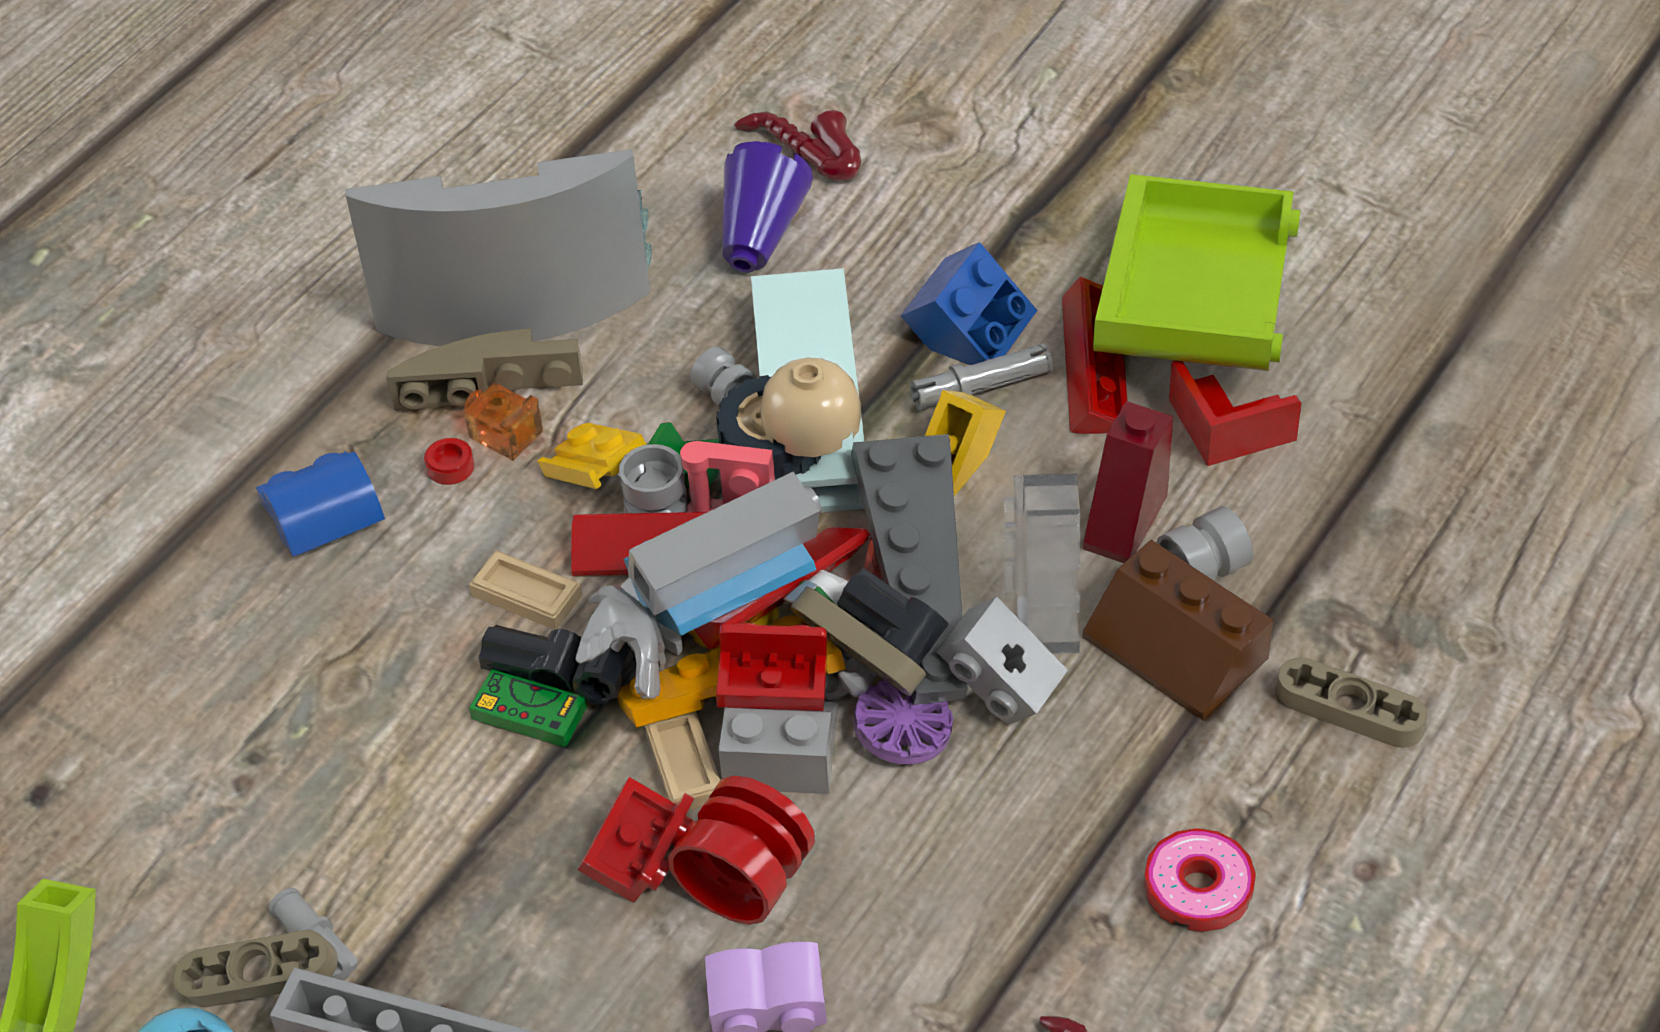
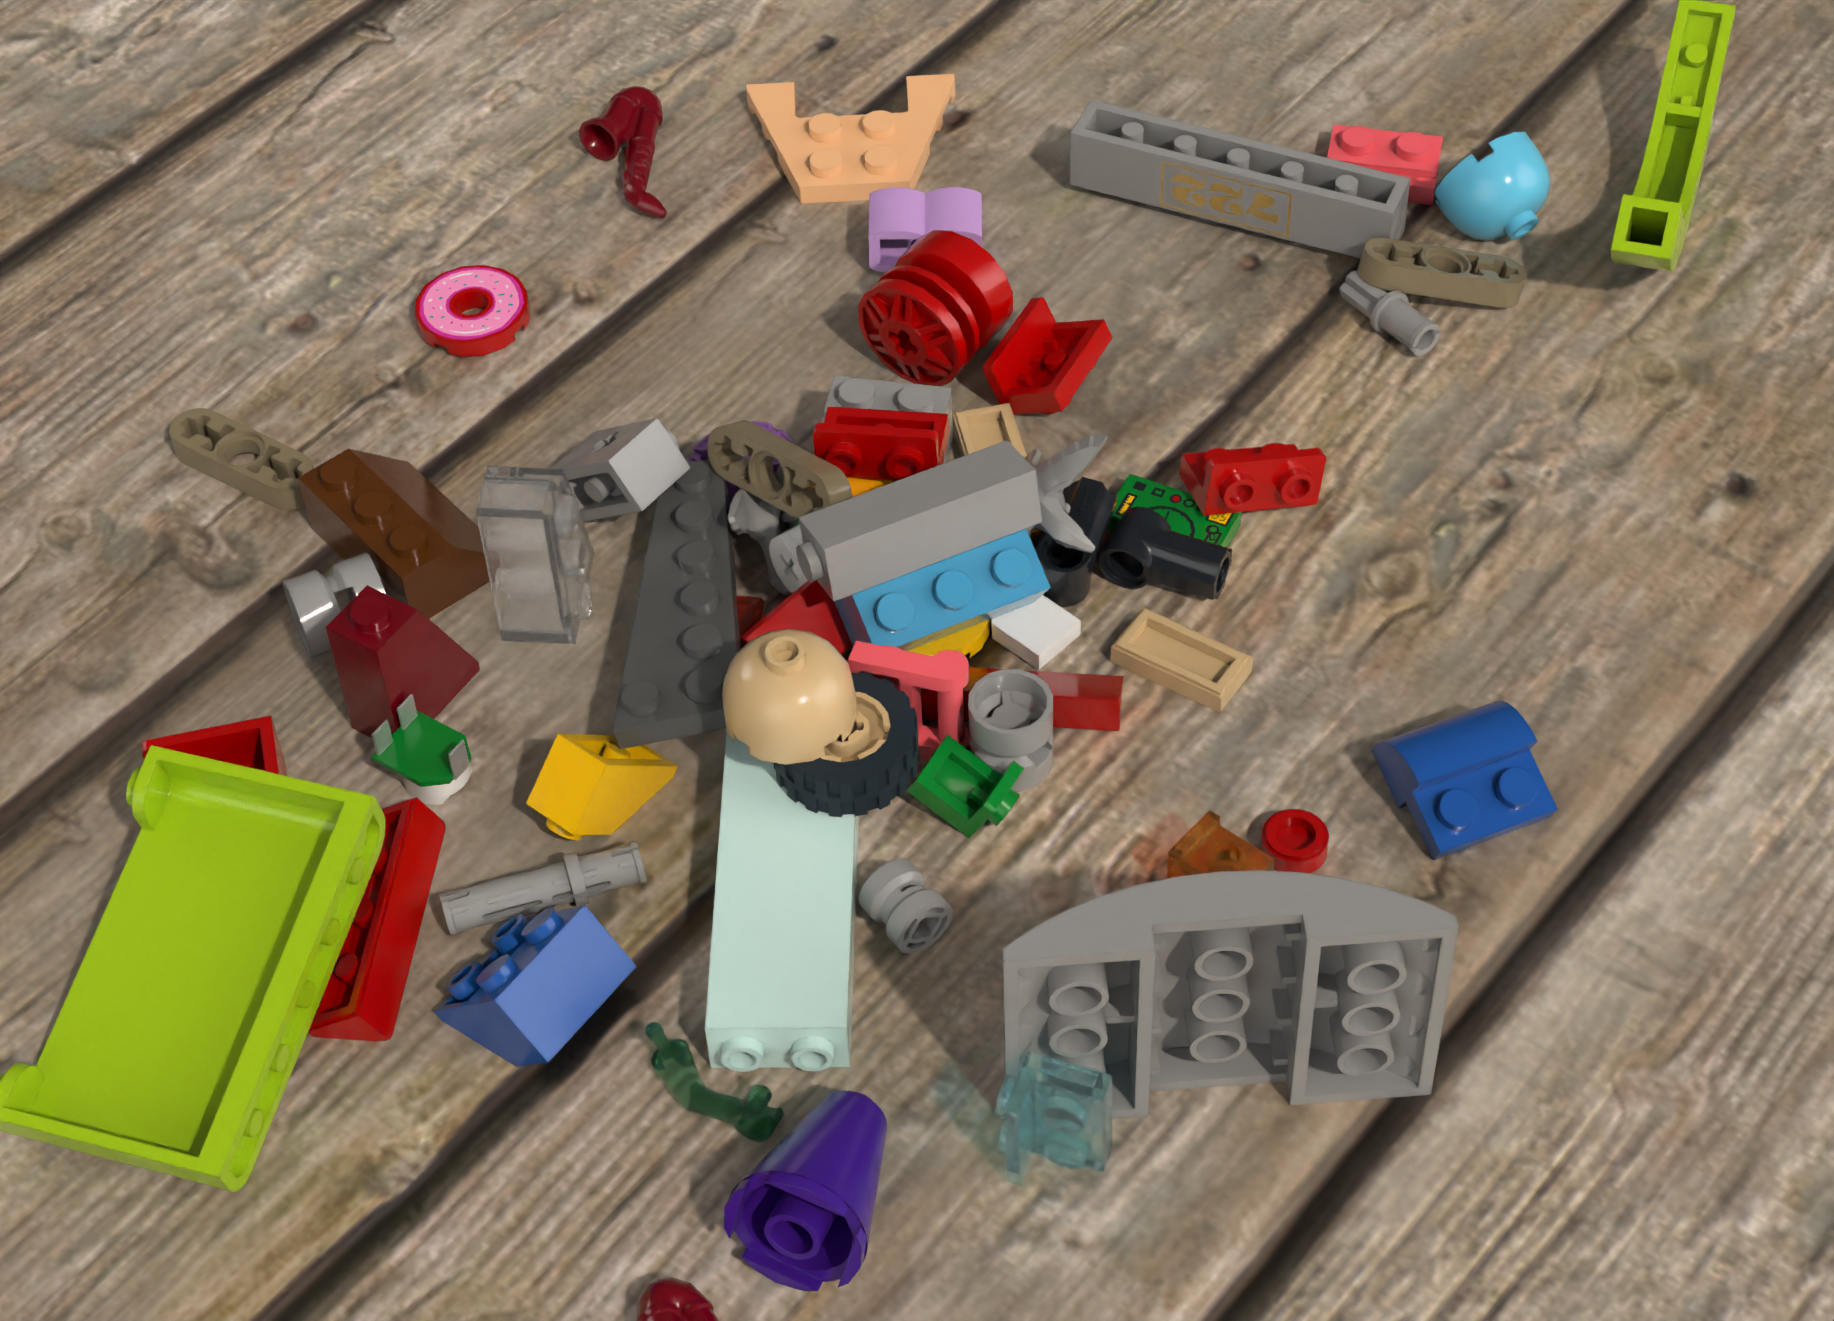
camera: 175 degrees left, 0 degrees up
yellow plate [537,423,647,489] -> none
black piece [837,568,949,665] -> none
none -> green piece [371,694,472,805]
none -> clear green piece [645,1022,785,1143]
none -> red bracket [1179,443,1326,516]

